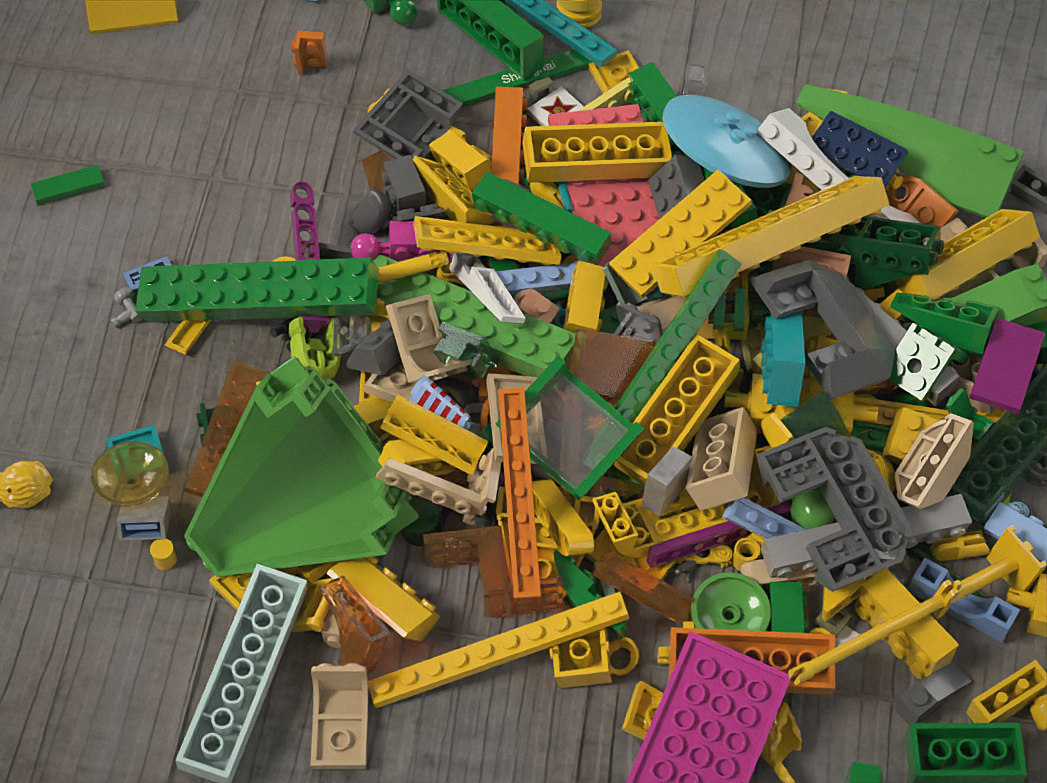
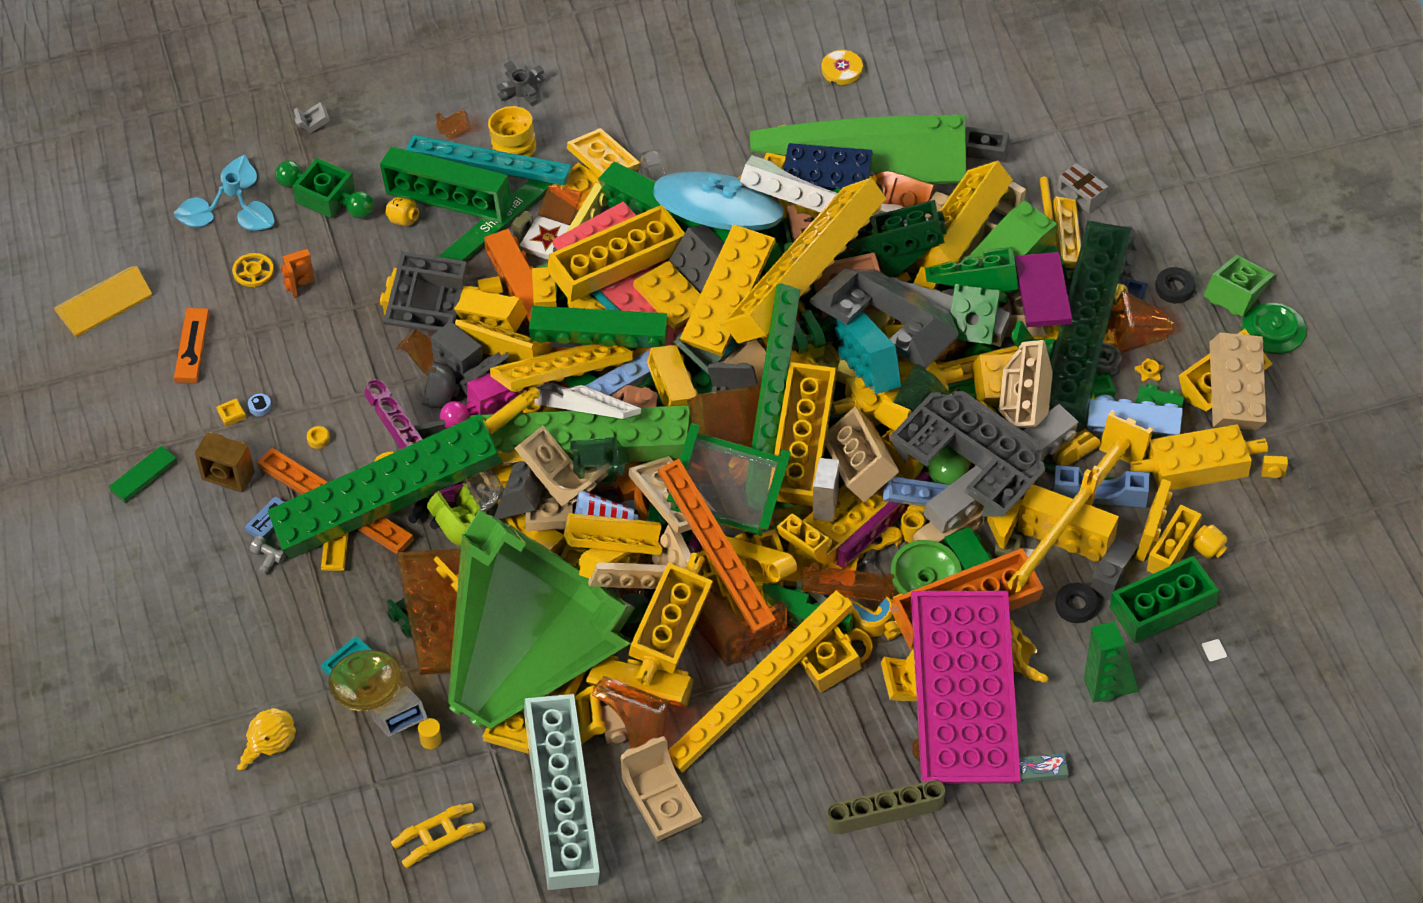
camera: 25 degrees left, 5 degrees down
none -> orange tile [174,308,209,383]
none -> pearl gold brick [195,432,255,493]
none -> yellow tile [216,398,247,427]
none -> yellow wheel [232,253,274,288]
none -> light blue tile [248,394,271,416]
none -> orange plate [257,448,414,556]
none -> yellow tile [306,426,330,449]
none -> yellow head [386,197,419,227]
none -> yellow piece [391,803,485,869]
none -> yellow tile [478,276,503,294]
none -> yellow brick [532,267,557,307]
none -> clear orange piece [538,185,583,225]
none -> yellow plate [567,128,640,177]
none -> yellow brick [628,553,713,686]
none -> yellow plate [633,261,700,330]
none -> yellow tile [821,50,863,85]
none -> yellow animal [846,596,894,638]
none -> black tyre [1055,582,1098,623]
none -> green tile [1088,374,1116,399]
none -> yellow plate [1135,479,1173,562]

